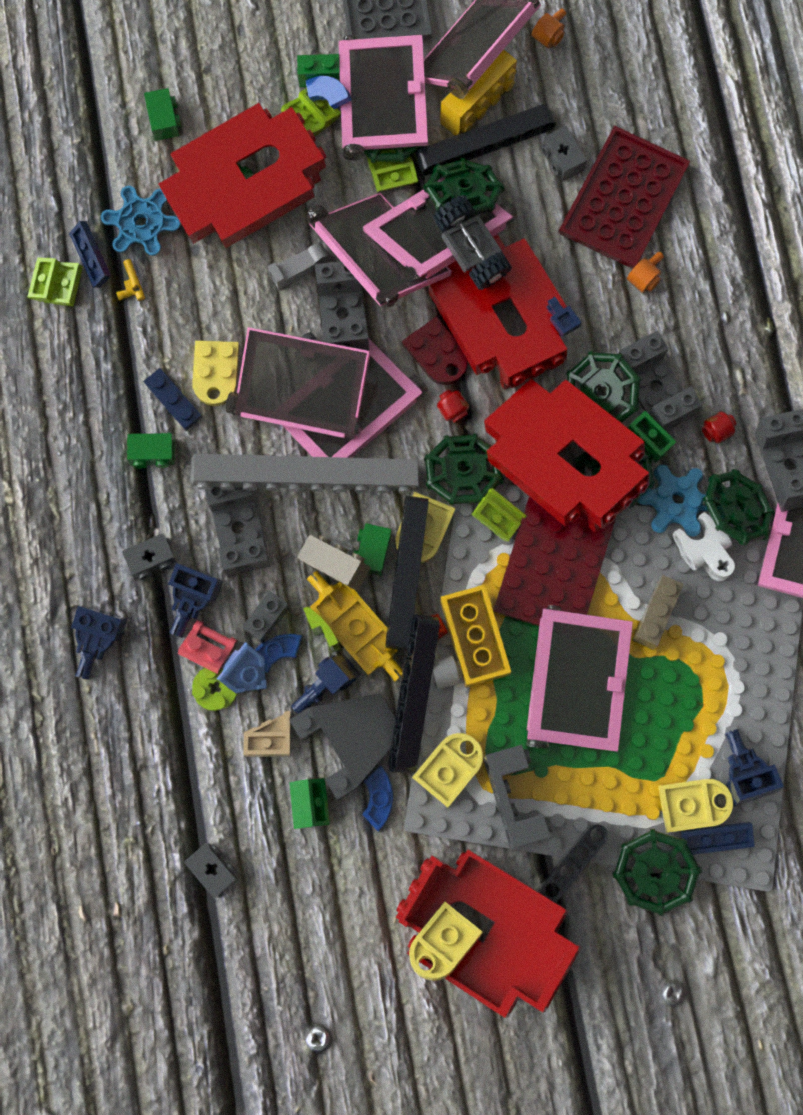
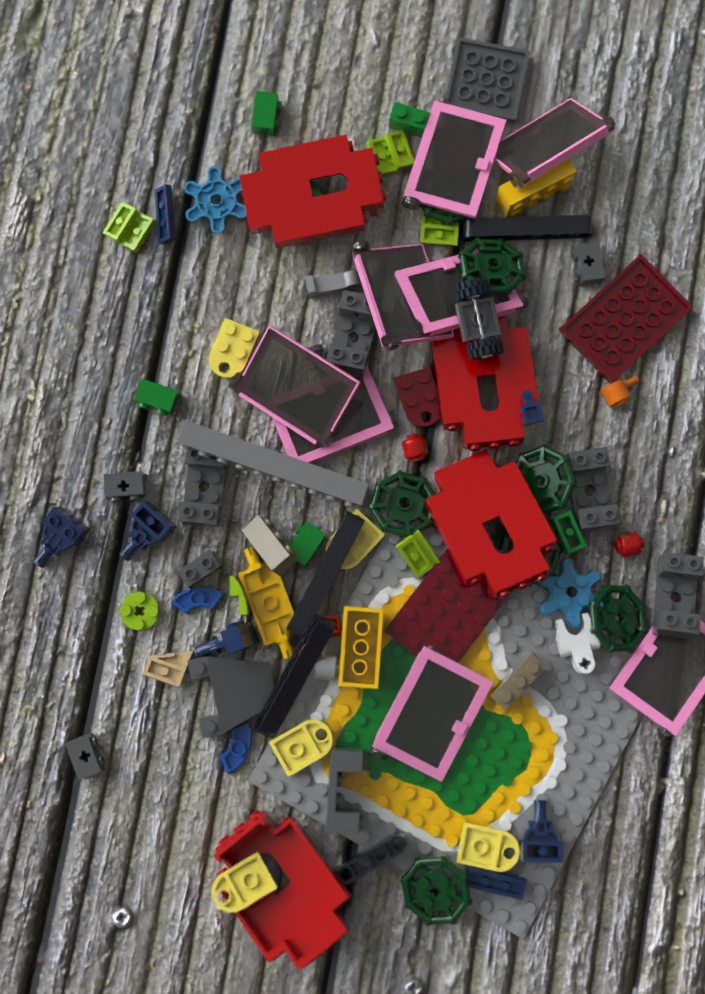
camera: 25 degrees right, 5 degrees up
yellow hose [116,259,146,301] -> none
dark blue plate [143,368,202,431] -> none
coral plate [178,620,238,674] -> none
medium blue plate [217,643,267,693] -> none
green brick [289,778,330,829] -> none
tile [306,76,352,109] -> none
orange piece [531,8,566,49] -> none

